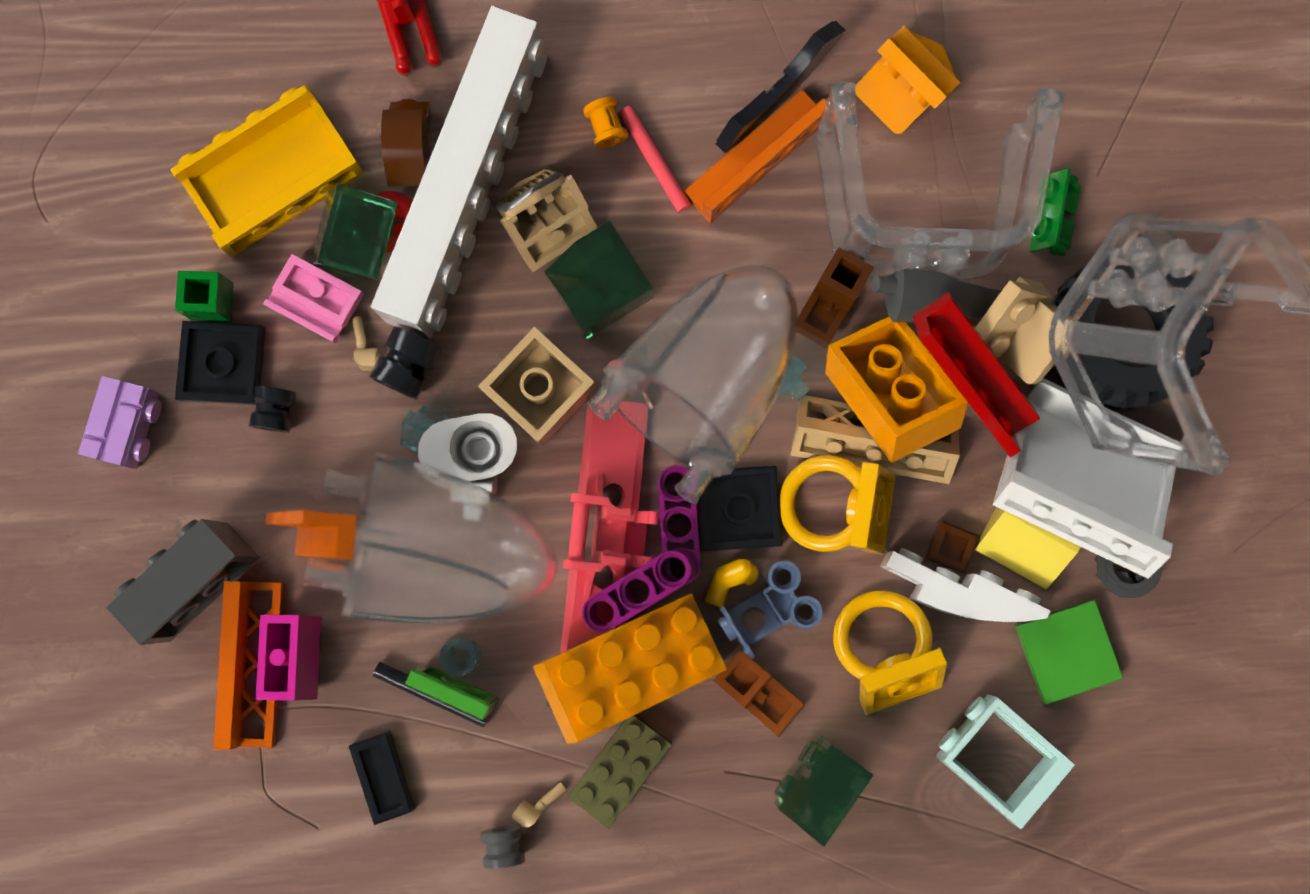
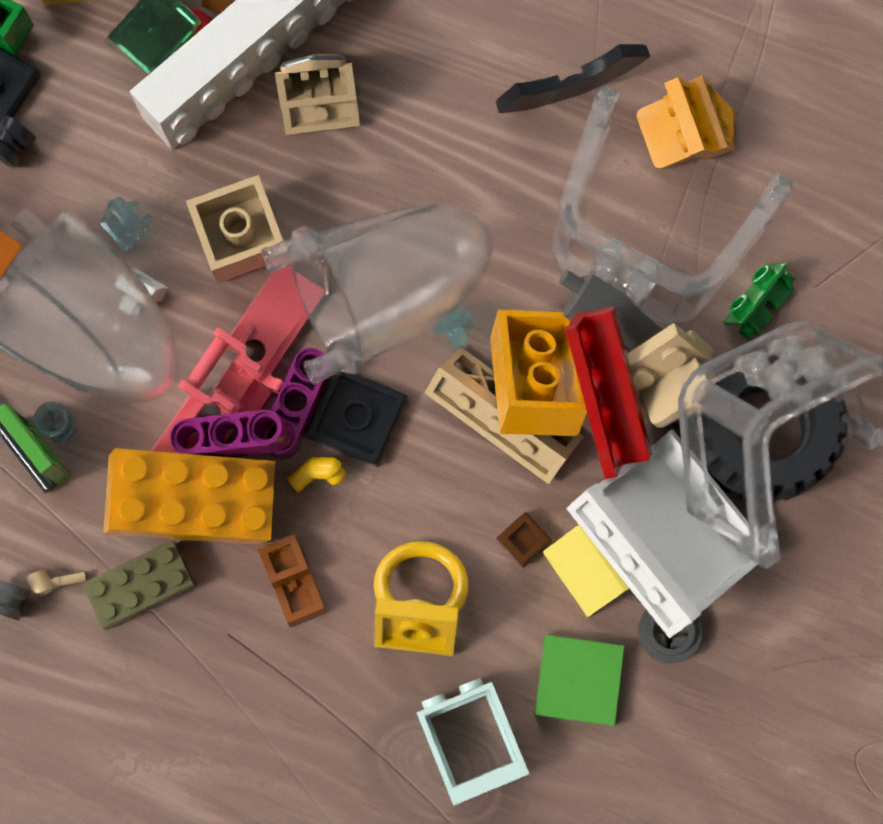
camera: 25 degrees right, 5 degrees down
bright pink plate [263,254,364,344] -> none
tan hand [352,316,380,371] -> none
black wheel [369,326,442,400] -> none
white piece [418,413,517,484] -> none
clear green slope [544,221,653,339] -> none
light orange bush [583,97,629,149] -> none
coral bar [618,105,691,213] -> none
orange fence [684,89,832,223] -> none
sand blue piece [717,561,823,659] -> none
clear green slope [774,735,874,847] -> none
yellow tile [779,455,896,555] -> none
reddish brown brick [791,247,874,348] -> none
white slope [880,548,1050,622] -> none

